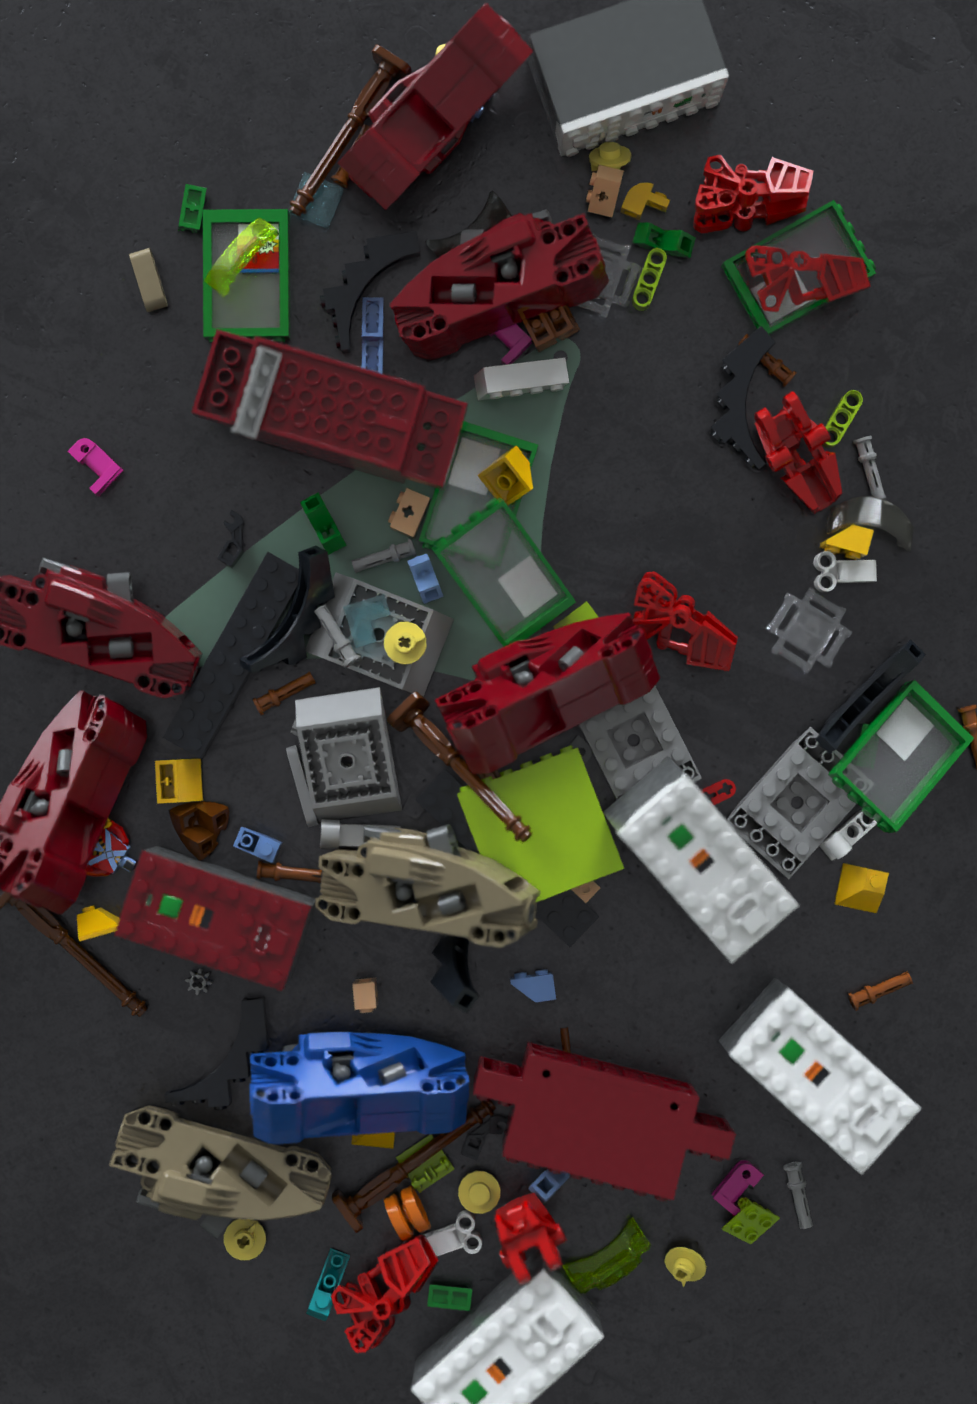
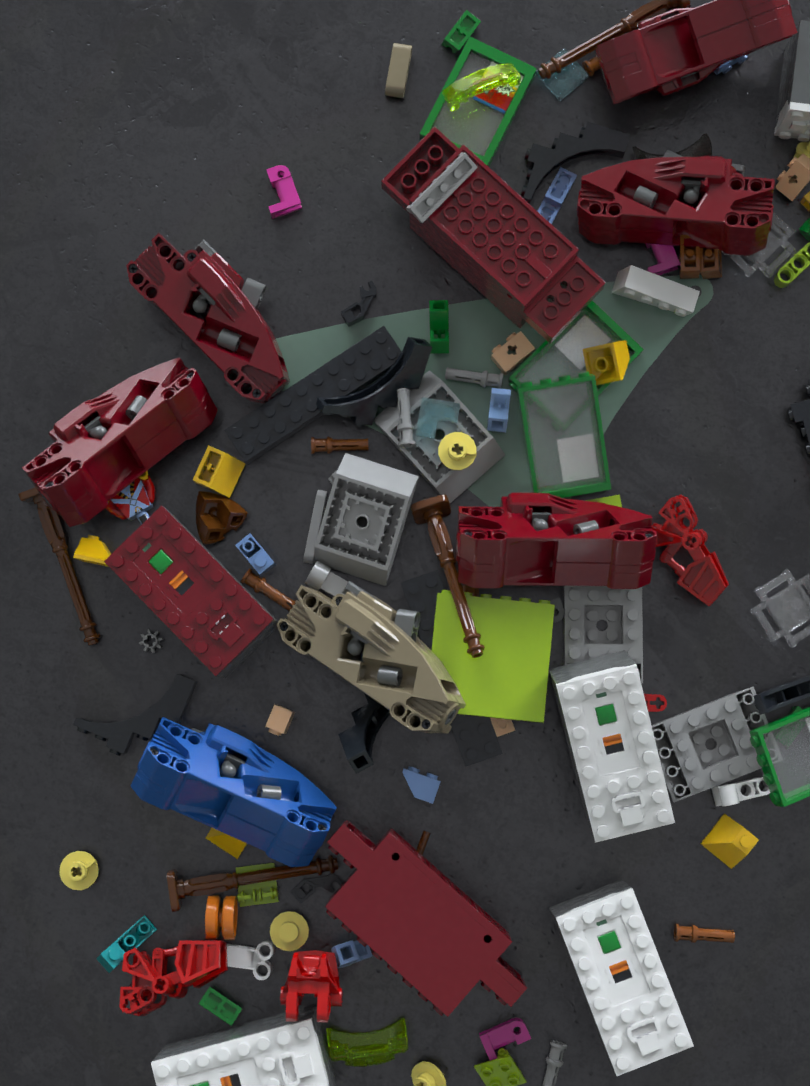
camera: 35 degrees right, 5 degrees down
dark tan piece [110,1105,332,1239] -> none

